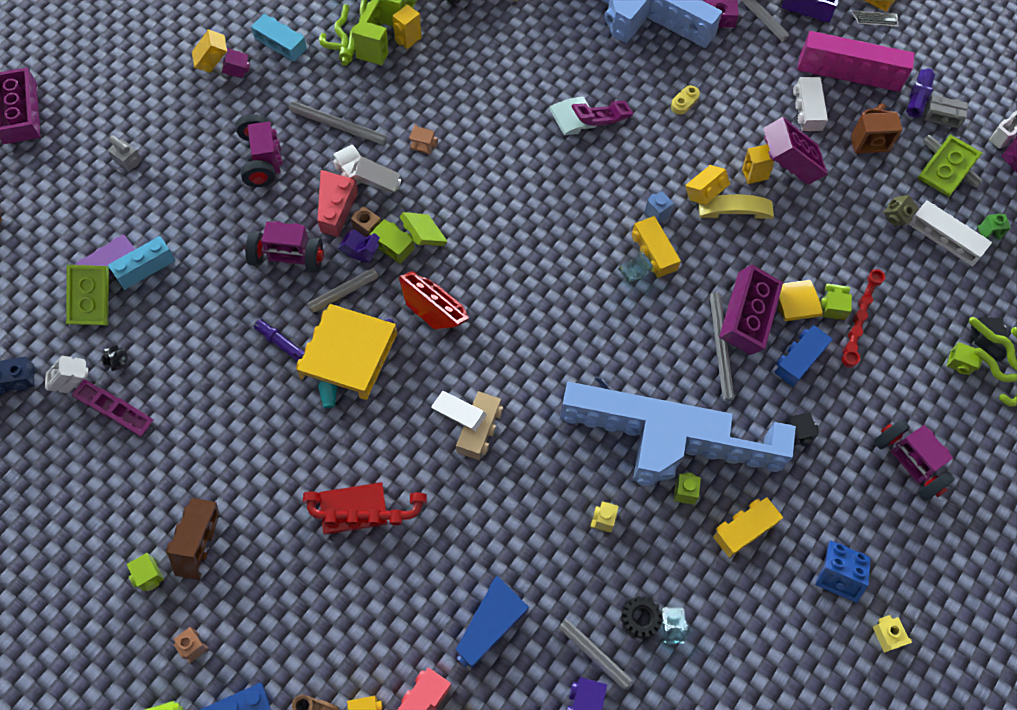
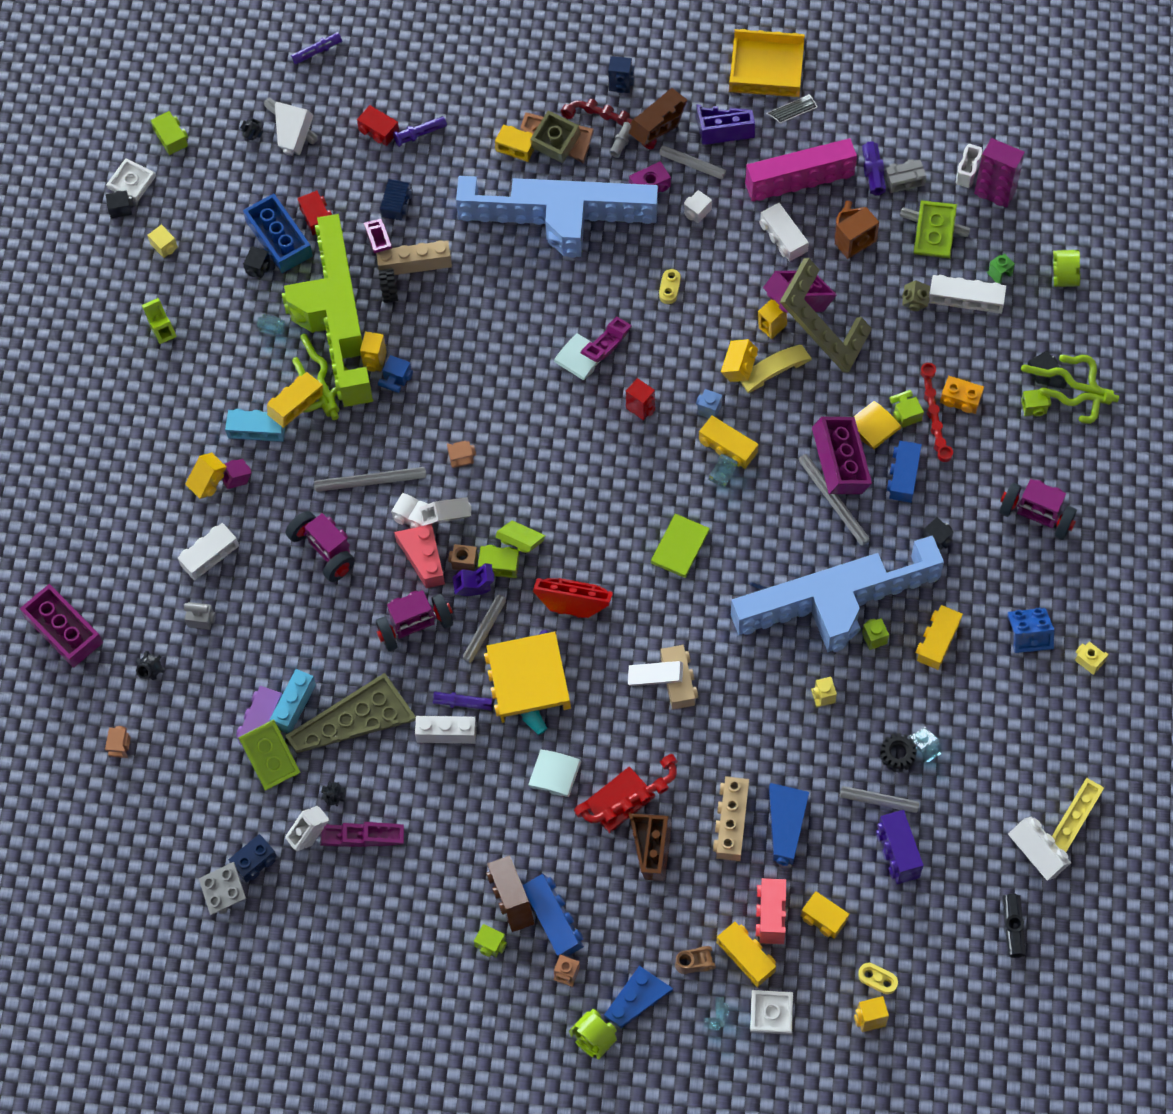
camera: 25 degrees left, 0 degrees up
none -> black rock [136,651,165,680]
none -> white brick [177,523,239,581]
none -> yellow brick [267,372,323,428]
none -> olive wing [285,673,416,754]
none -> blue brick [378,355,413,393]
none -> white brick [415,716,477,744]
none -> blue brick [522,874,584,957]
none -> light aqua slope [528,749,581,797]
none -> red brick [626,378,656,421]
none -> reddish brown wedge [629,813,672,881]
none -> lime tile [651,514,710,578]
none -> white brick [684,190,712,223]
none -> tan brick [713,776,749,861]
none -> olive plate [780,258,872,373]
none -> light orange brick [940,375,984,414]

